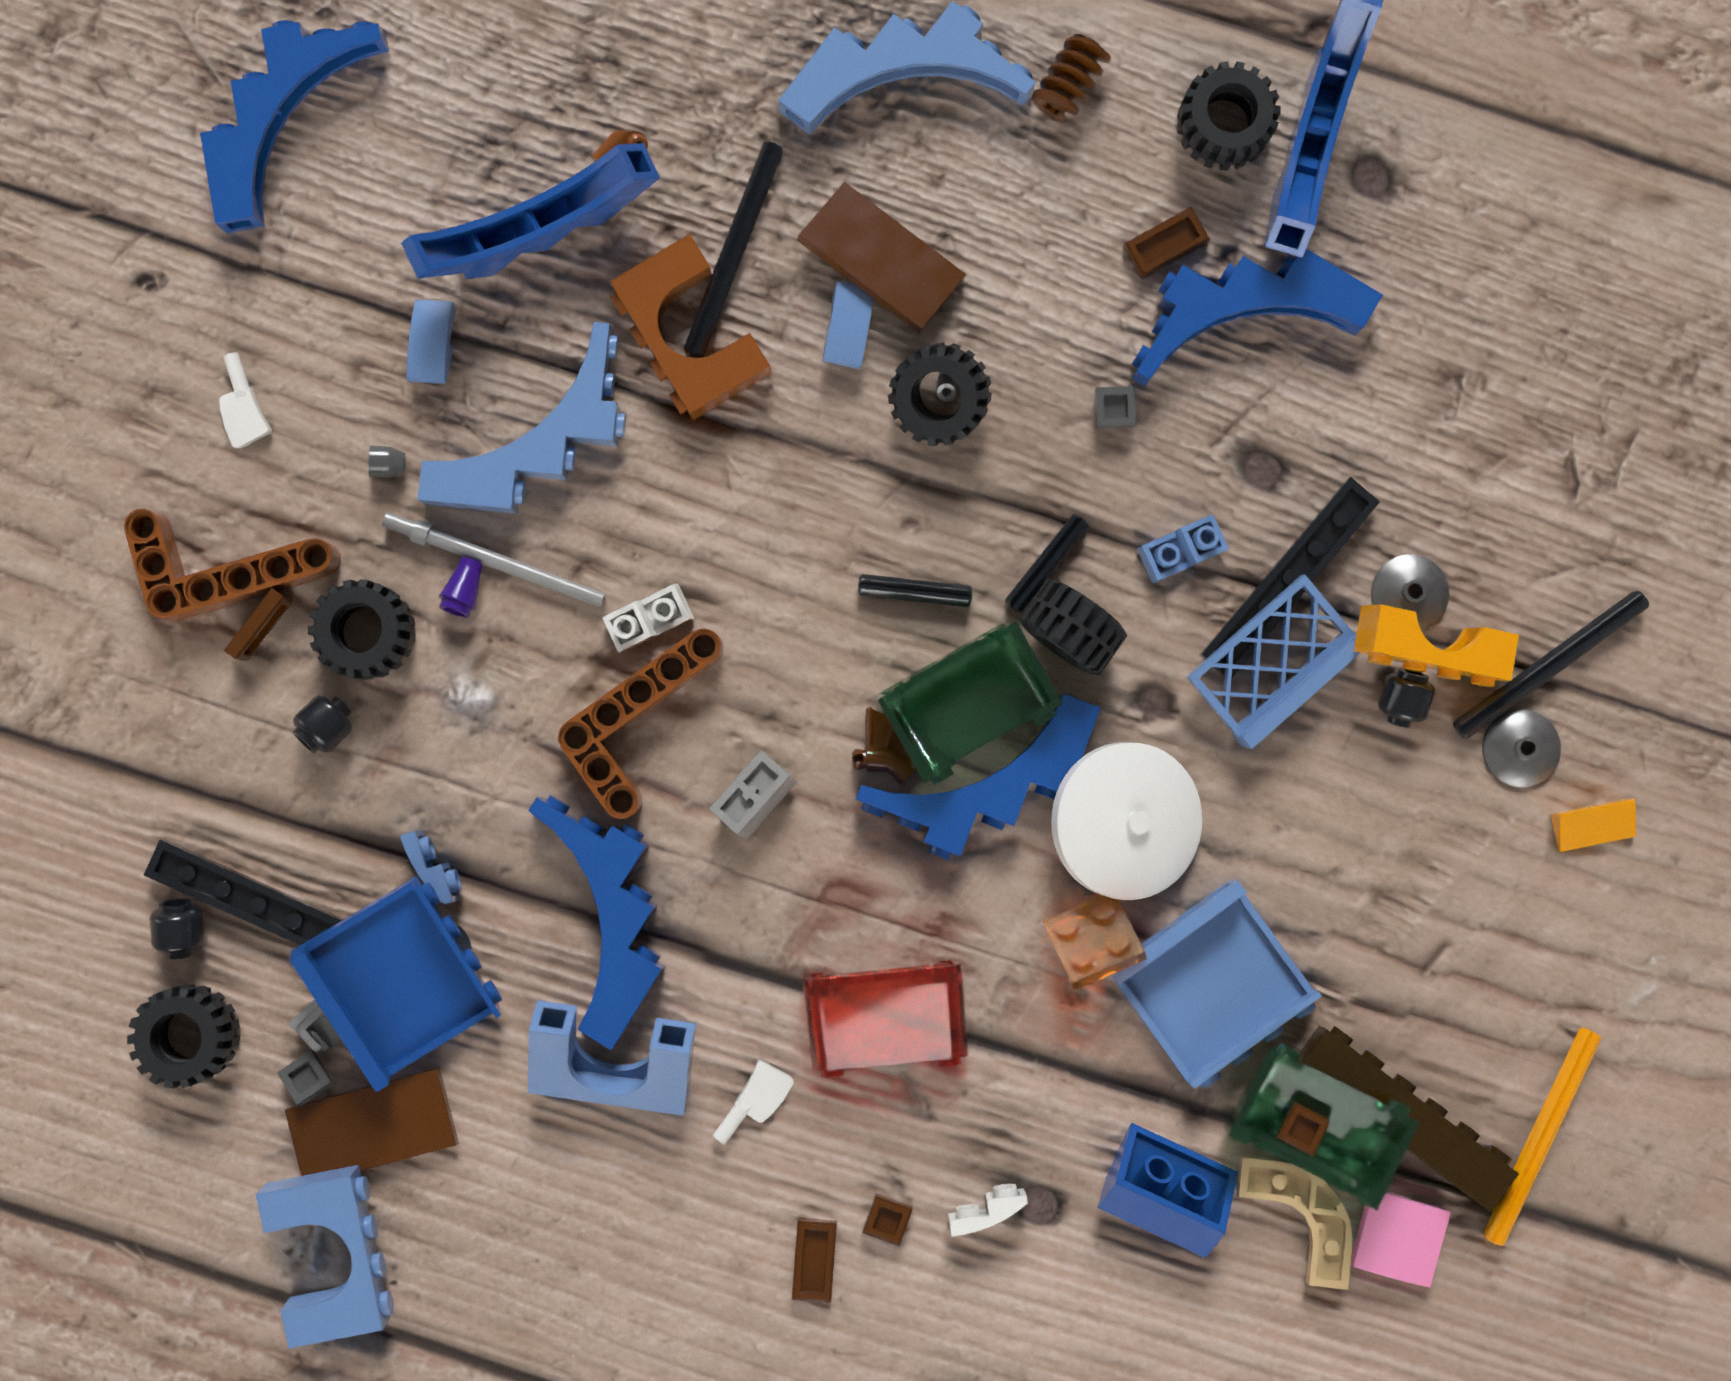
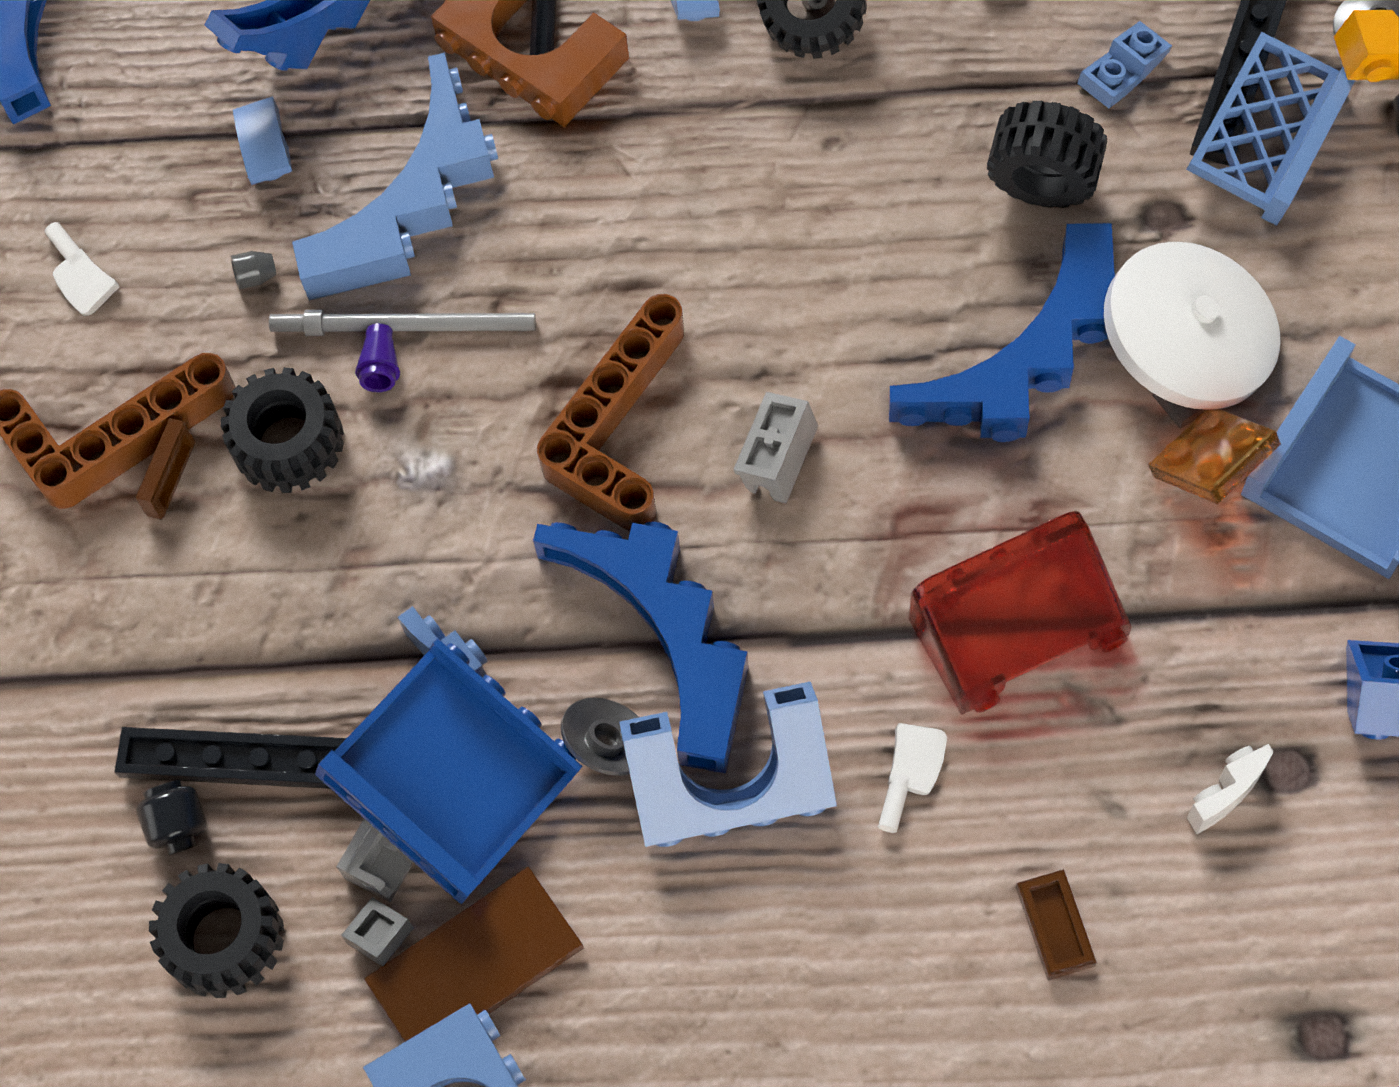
camera: 10 degrees left, 20 degrees down
black head [292,695,352,753] -> none
white slope [602,584,694,653] -> none
reddish brown arm [852,707,946,785] -> none
black axle [858,574,973,607] -> none
reddish brown tile [862,1193,913,1246] -> none
clear green windscreen [874,620,1063,784] -> none
black axle [1005,514,1089,613] -> none
none -> flat silver dish [560,698,639,776]

